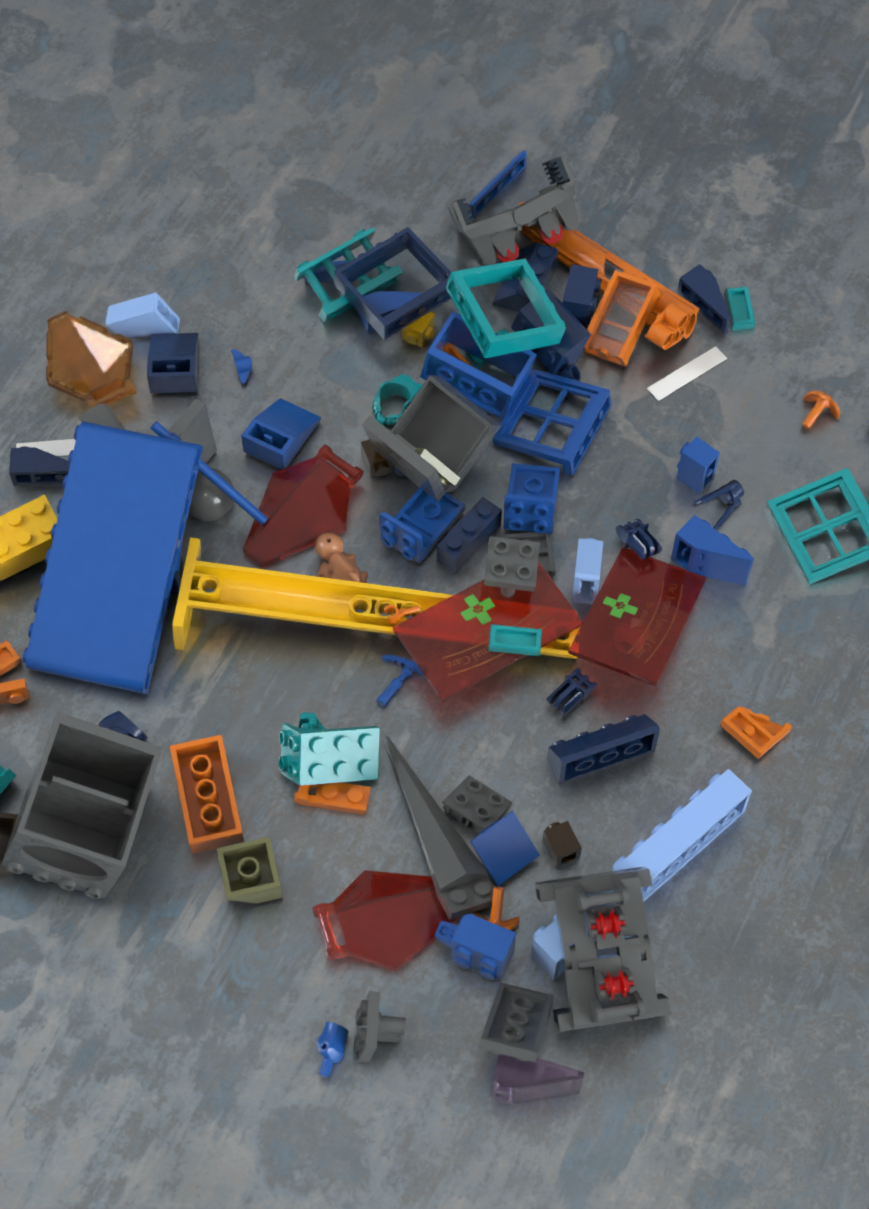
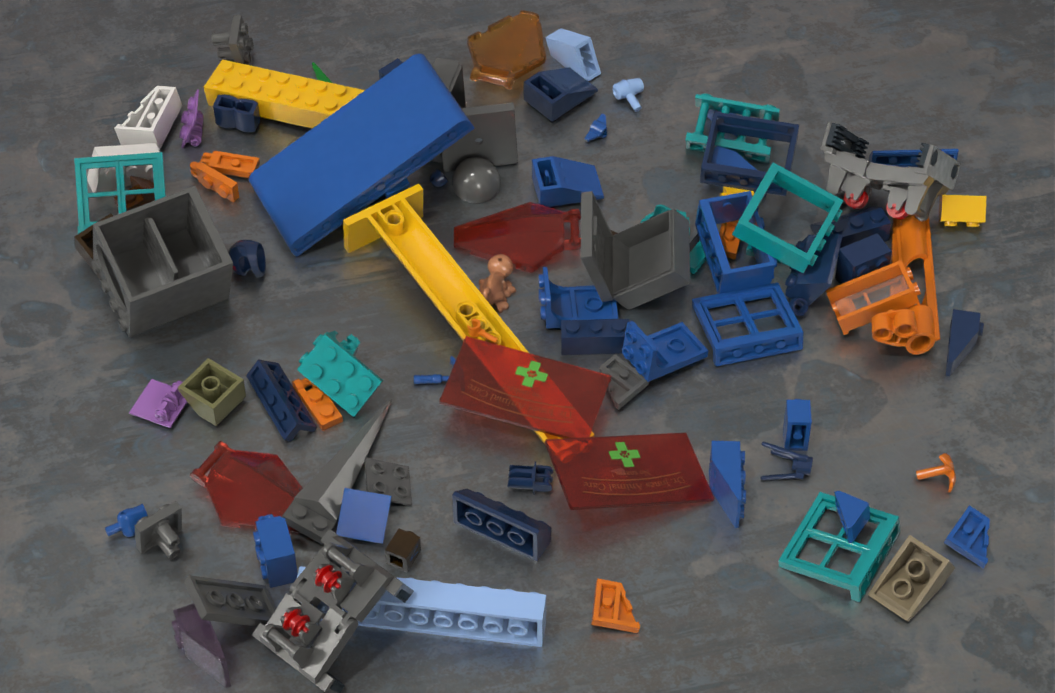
camera: 50 degrees right, 10 degrees down
blue bar [150,421,268,525] -> none
orange brick [170,734,244,854] -> none
hinge [415,447,460,486] -> none
orange plant [473,887,520,931] -> none
dark grey plate [484,536,540,597] -> none
teal tile [488,624,542,656] -> none
light blue slope [571,538,603,605] -> none
dark blue arm [616,518,662,560] -> none
white sticker [647,346,728,401] -> none
teal tile [724,287,756,330] -> none
none -> medium lavender hinge [129,379,187,428]
none -> dark blue fence [246,359,317,441]
none -> light blue piece [612,78,644,112]
none -> blue slope [834,491,870,543]
none -> yellow brick [938,195,986,227]

